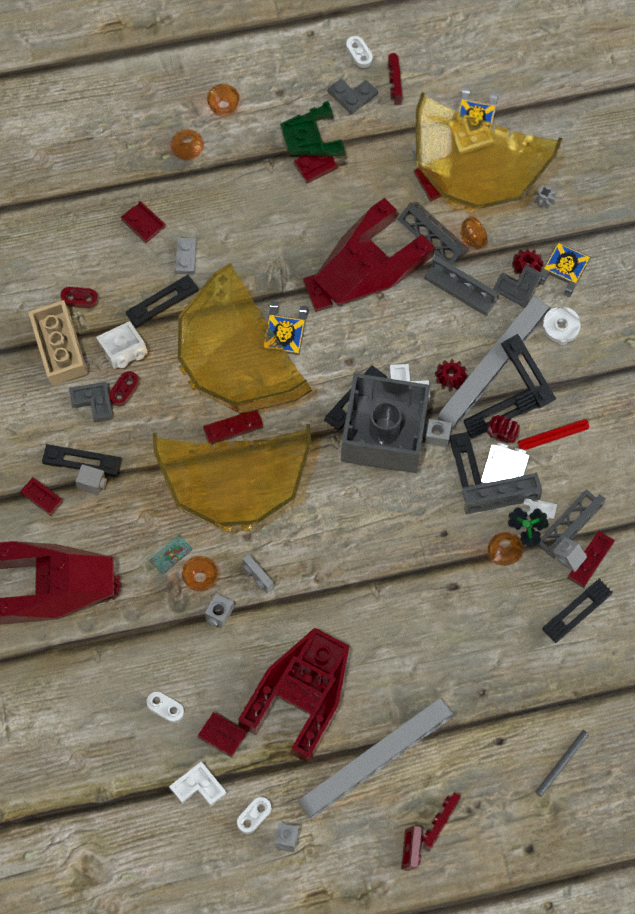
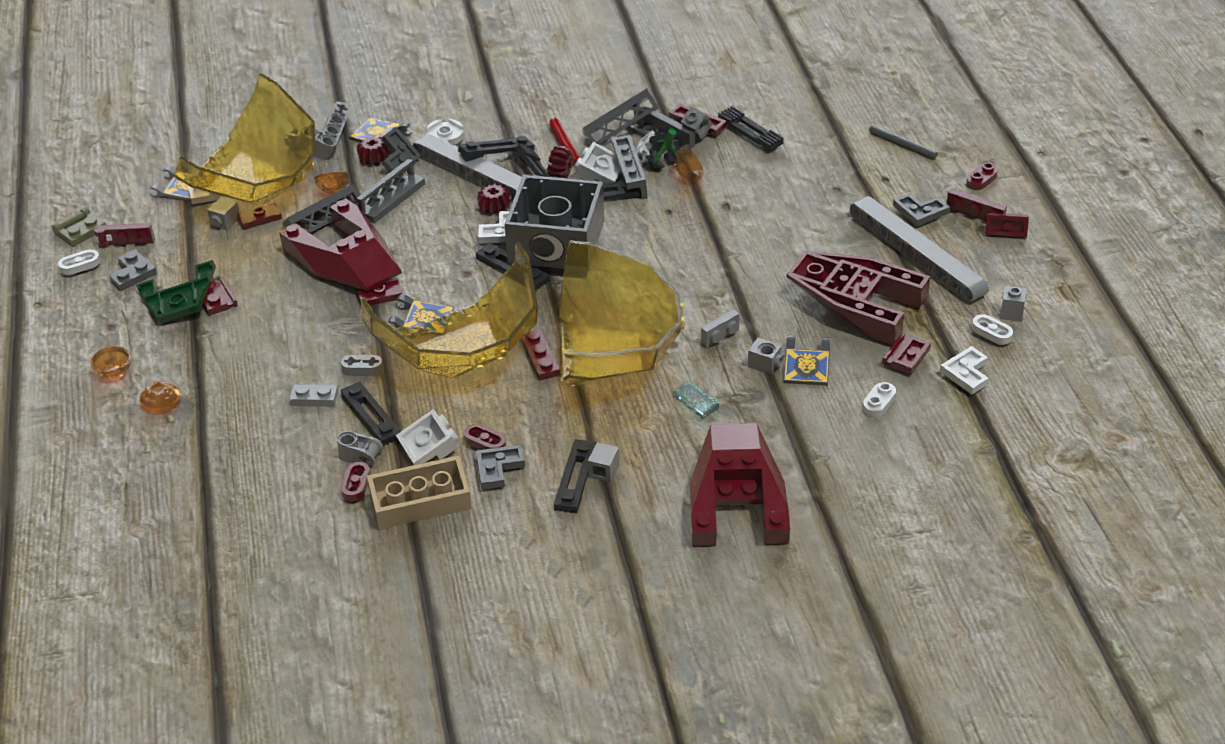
camera: 85 degrees left, 25 degrees down
dark red plate [20,477,63,516] -> none
dark red plate [121,201,166,243] -> none
clear orange piece [182,556,218,591] -> none
none -> olive plate [52,207,106,247]
none -> light grey beam [297,102,350,159]
none -> light grey piece [337,431,383,467]
none -> dark grey fence [582,88,659,145]
none -> flag [784,335,831,386]
none -> dark grey plate [893,193,950,226]
none -> dark red plate [966,162,998,190]

